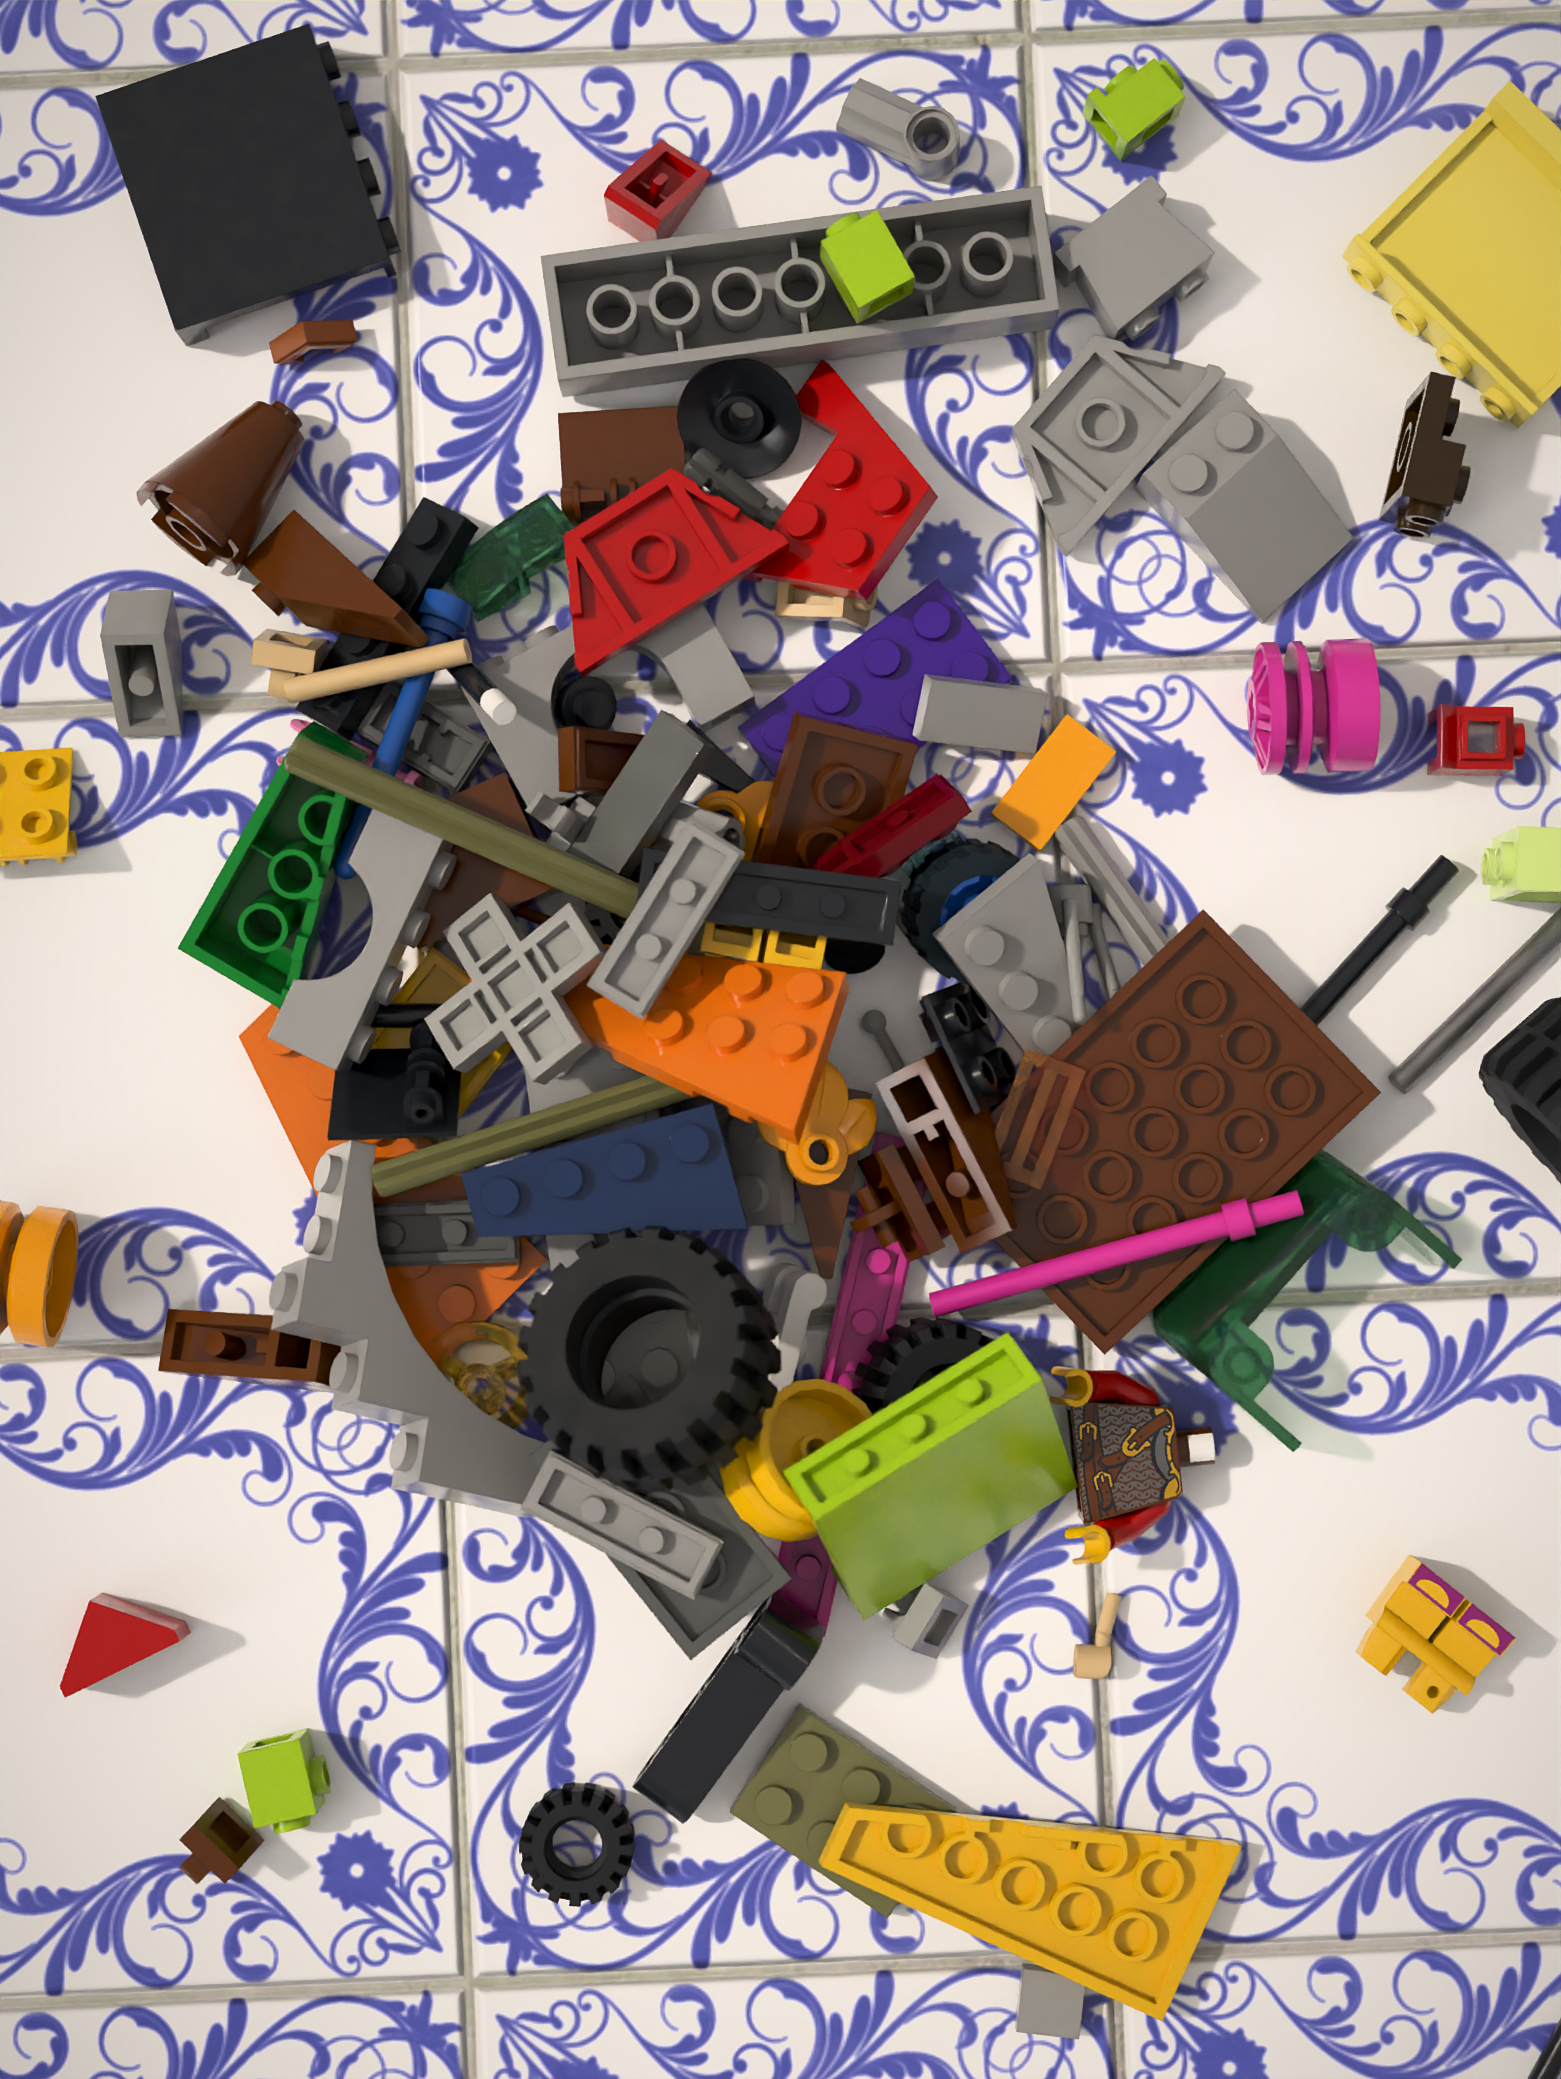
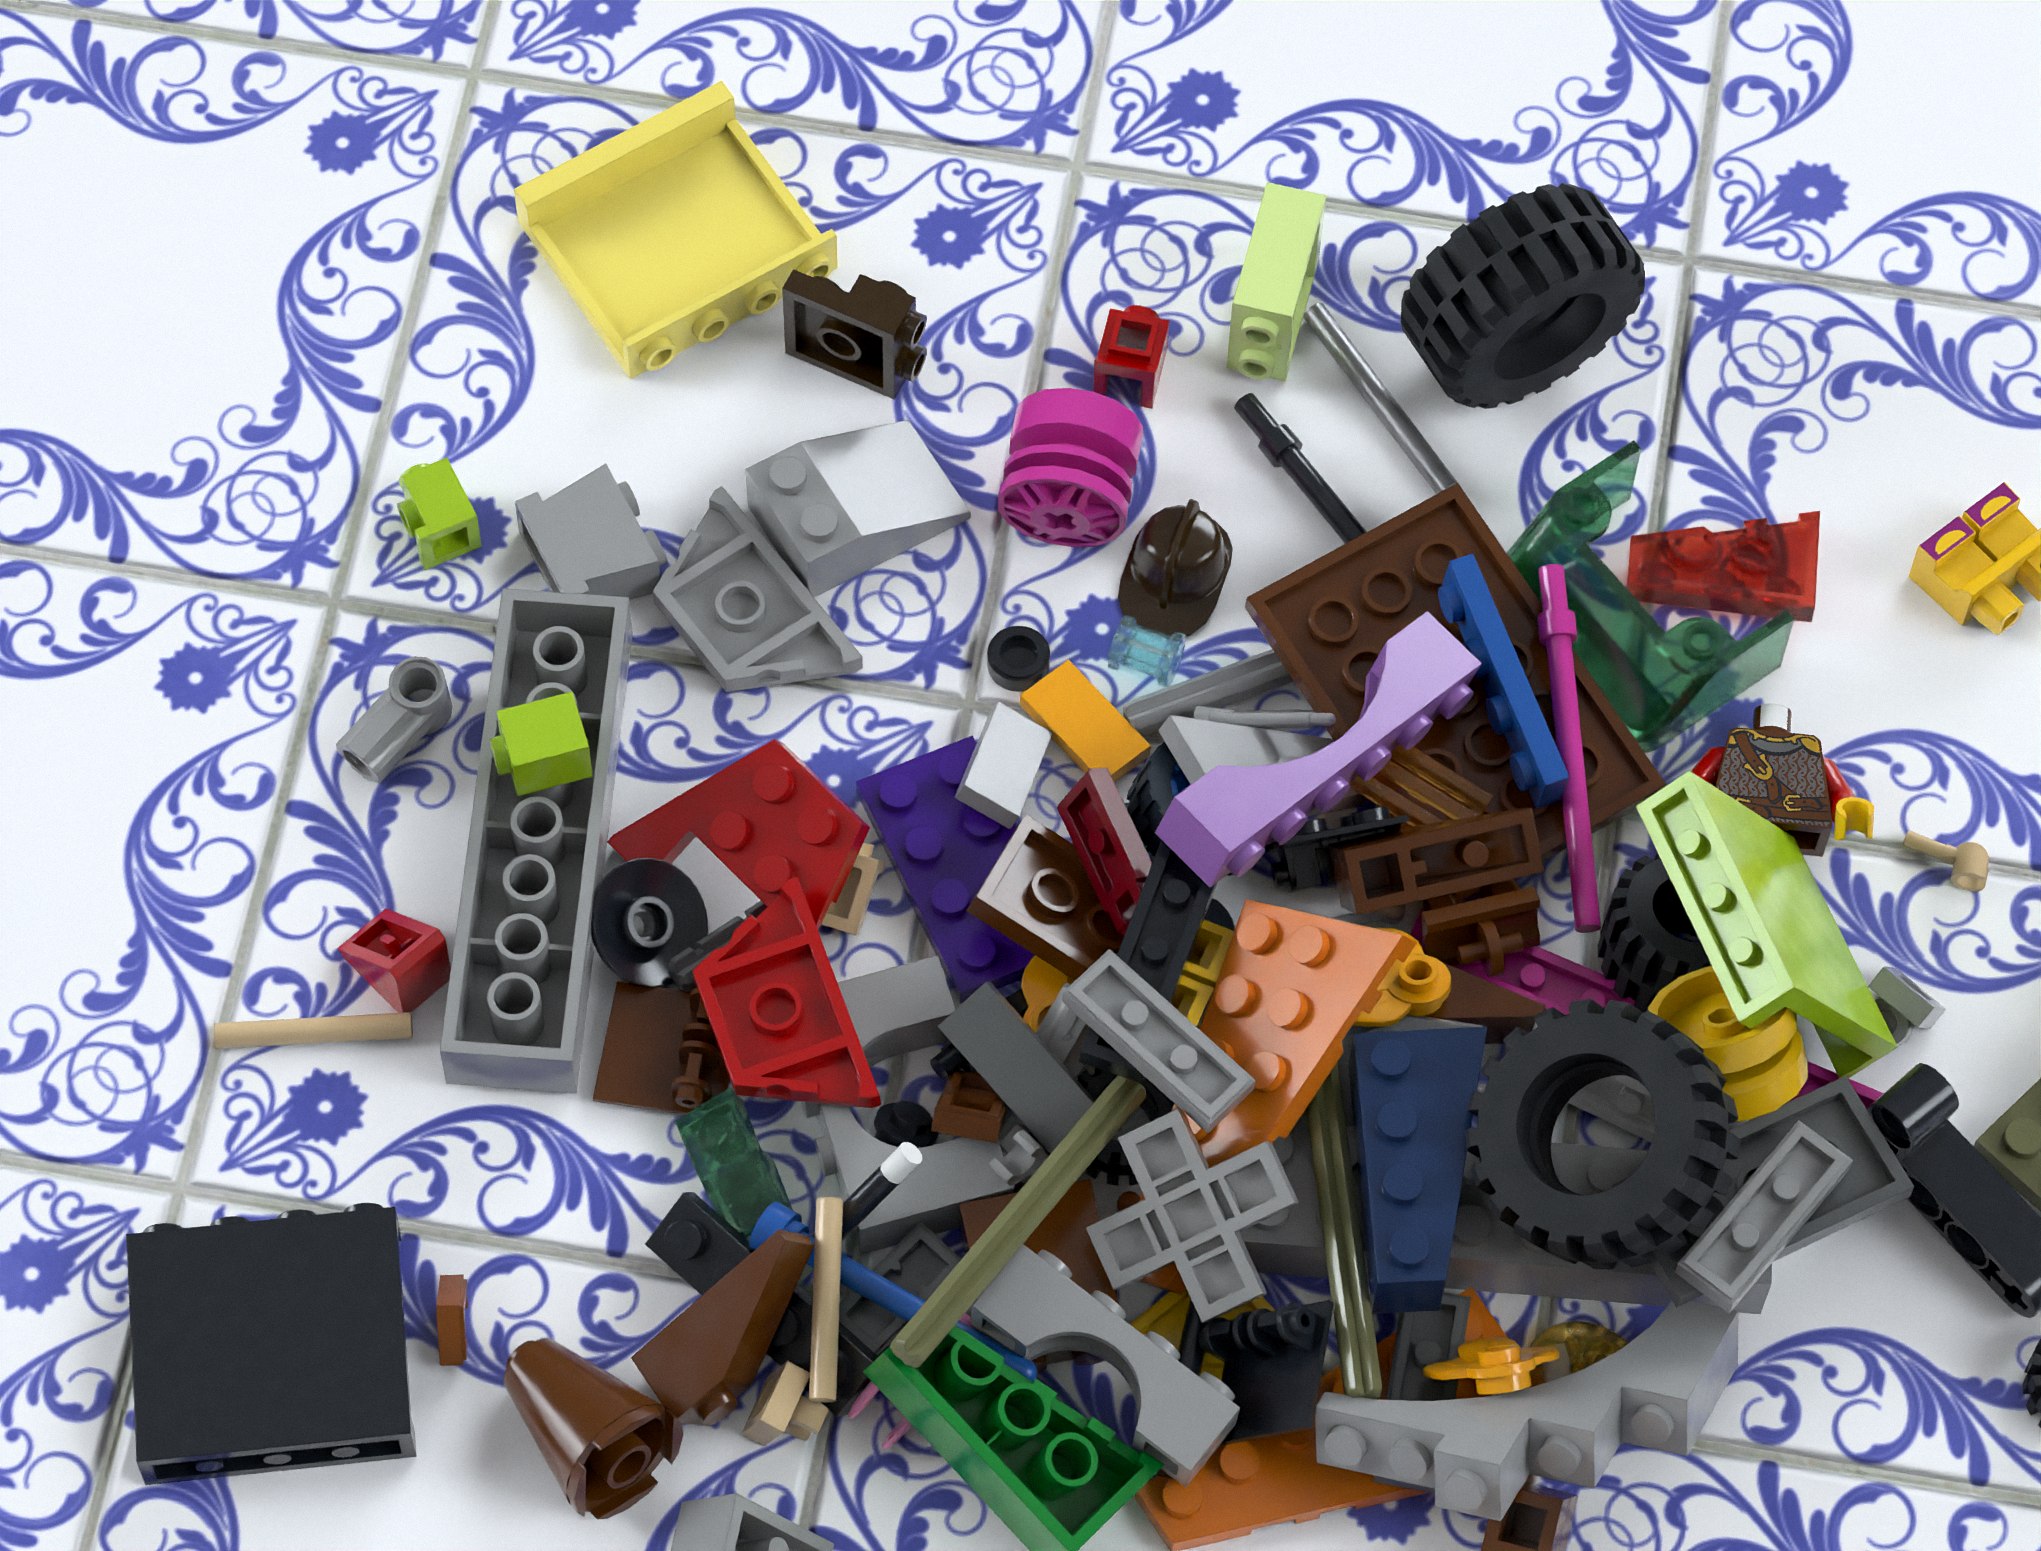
camera: 80 degrees left, 25 degrees down
none -> tan bar [214,1012,413,1049]
none -> black tile [987,626,1050,692]
none -> clear light blue bush [1108,615,1186,688]
none -> dark brown piece [1118,499,1233,641]
none -> arch [1155,611,1482,887]
none -> light orange plate [1422,1337,1559,1394]
none -> blue plate [1438,554,1570,809]
none -> clear red wing [1624,511,1820,622]

